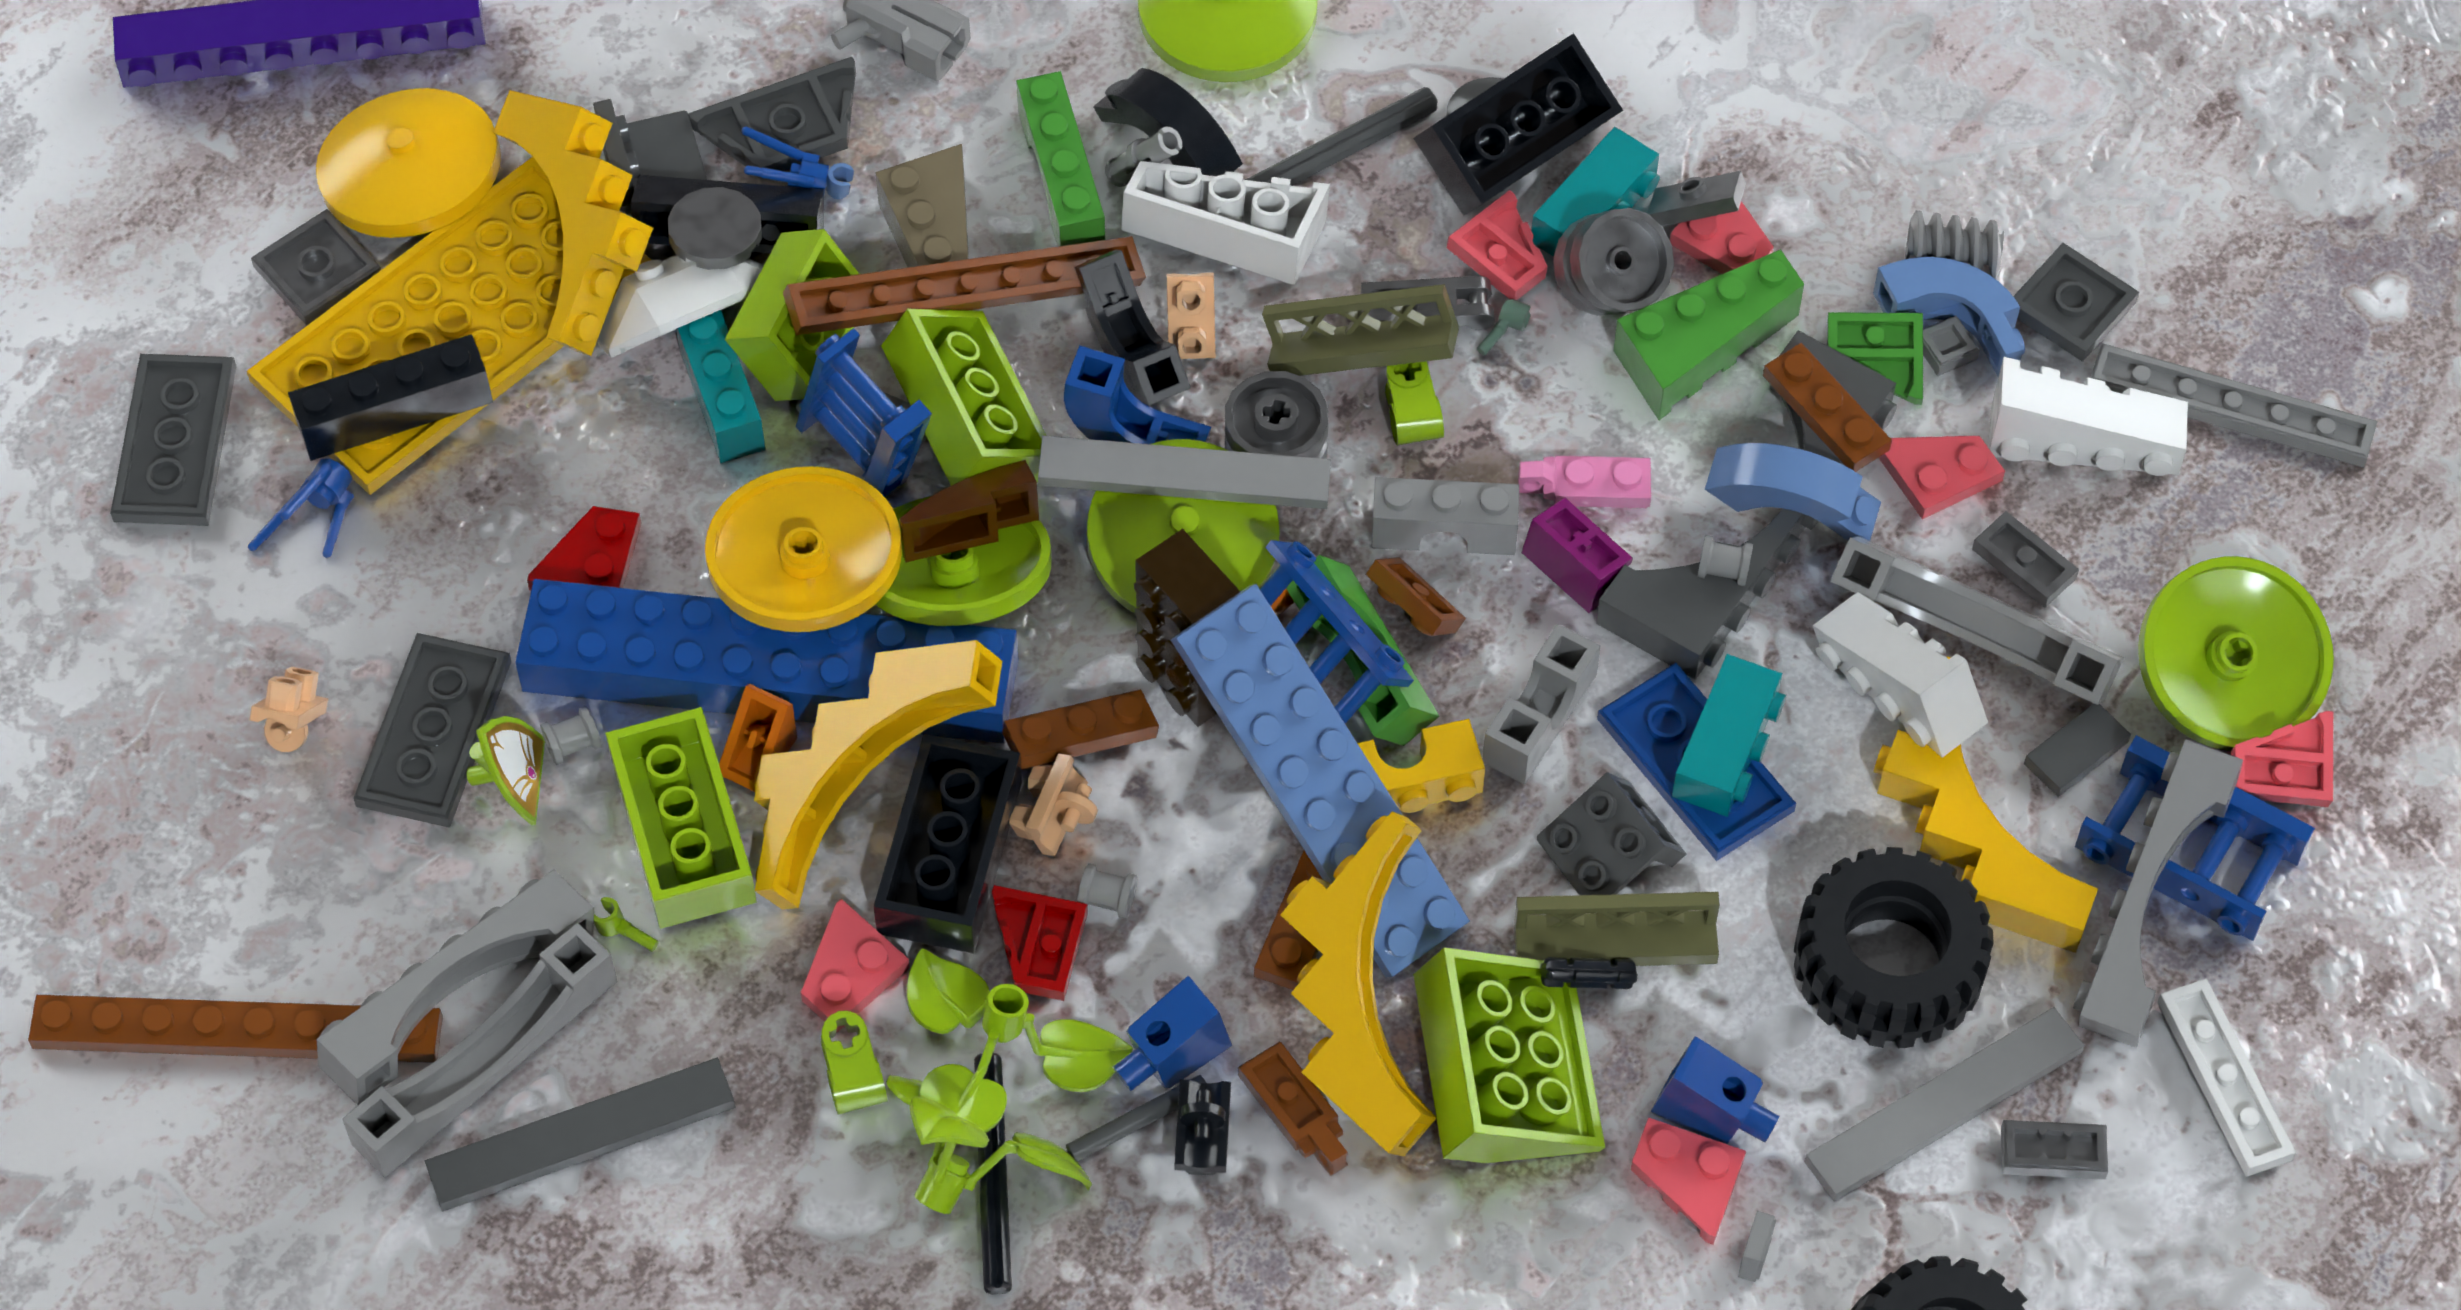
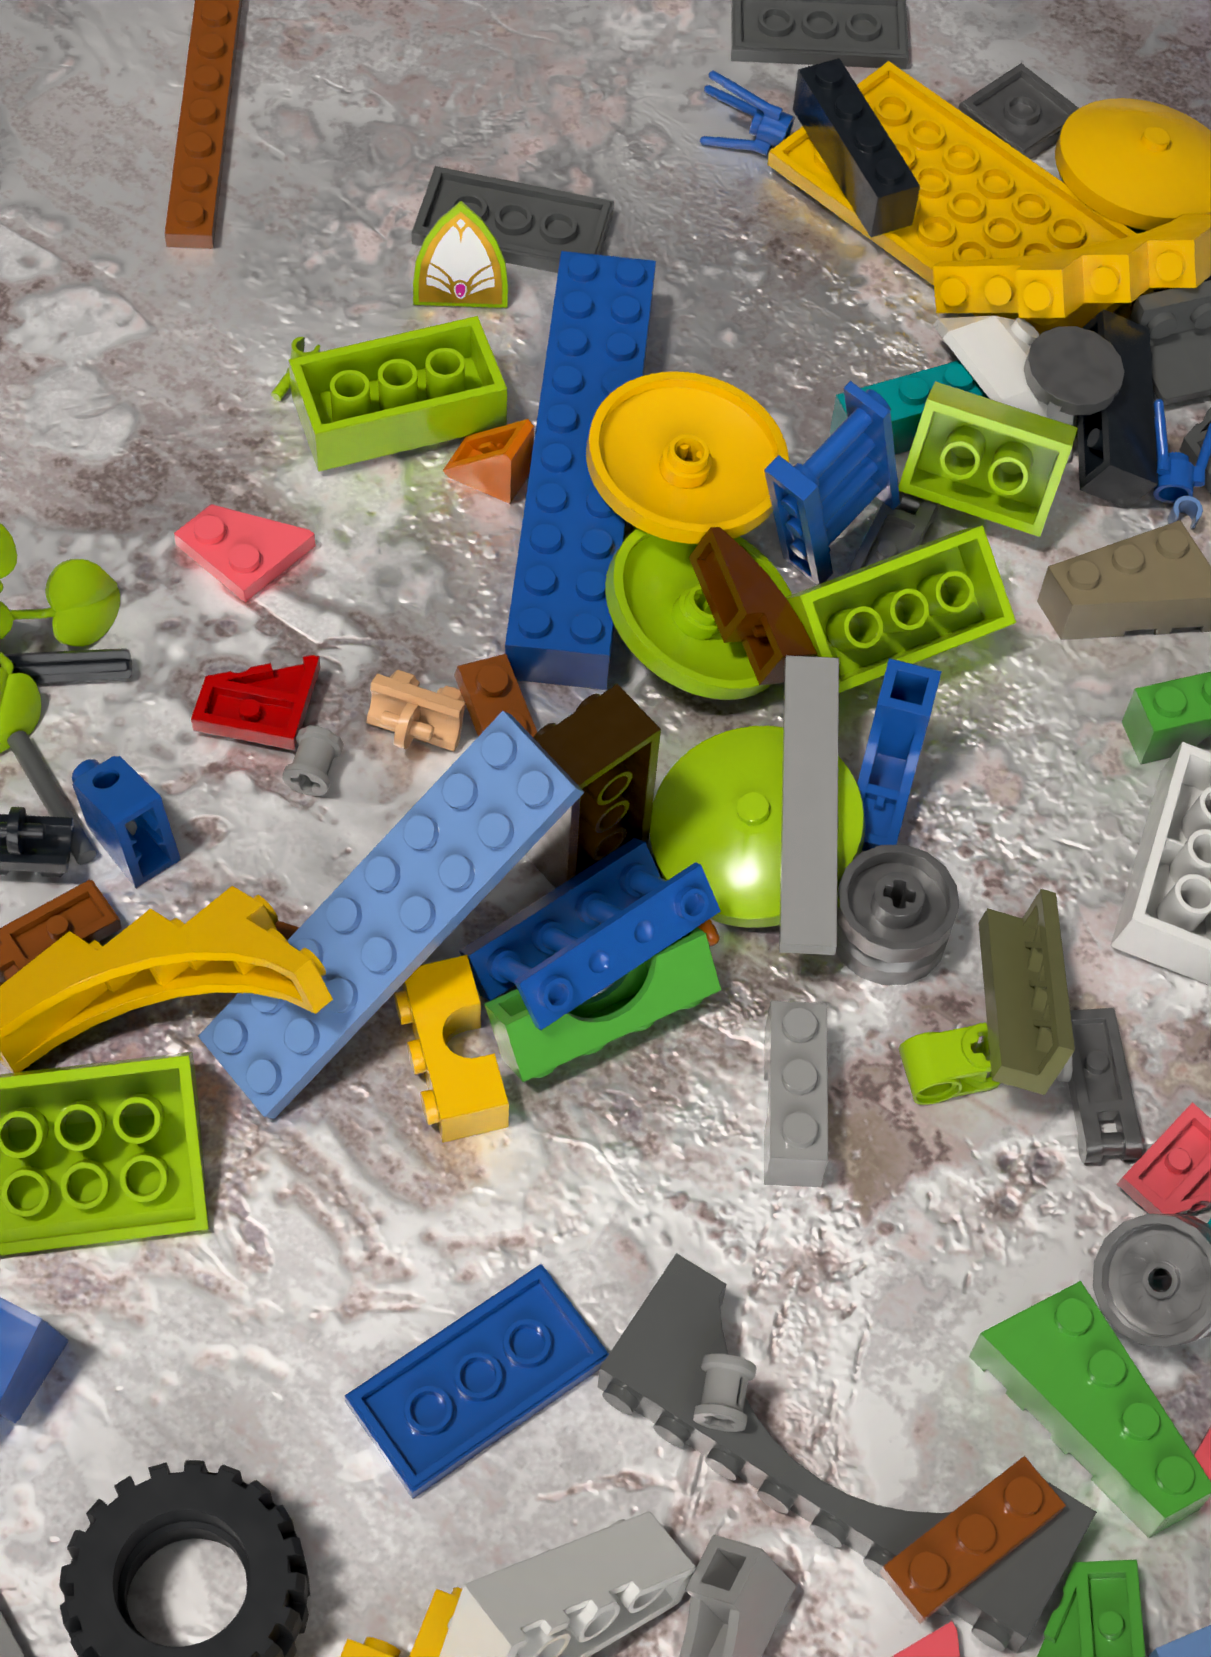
camera: 85 degrees right, 0 degrees up
light nougat hips [250,667,328,752] -> none
light grey arch [317,870,594,1105] -> none
light grey arch [342,923,617,1178] -> none
dark grey tile [424,1057,736,1212] -> none
red wing [527,506,641,591] -> none
light grey bush [540,706,602,765] -> none
yellow arch [754,640,1002,910] -> none
dark orange plate [783,236,1146,335] -> none
lime piece [821,1011,888,1115] -> none
black brick [873,734,1022,954] -> none
lime plant [906,948,1133,1133] -> none
black arch [1074,249,1191,406] -> none
light nougat hips [1167,272,1216,359] -> none
dark orange plate [1365,557,1466,636] -> none
sand green hand [1476,299,1531,356] -> none
light grey arch [1482,624,1600,785] -> none
olive fence [1514,892,1720,966] -> none
bright pink hinge [1518,456,1651,508] -> none
magenta hinge [1521,498,1633,613] -> none
dark grey bracket [1537,772,1687,895] -> none
black axle [1539,957,1638,989] -> none
teal brick [1672,654,1786,817] -> none
medium blue arch [1704,443,1881,541] -> none

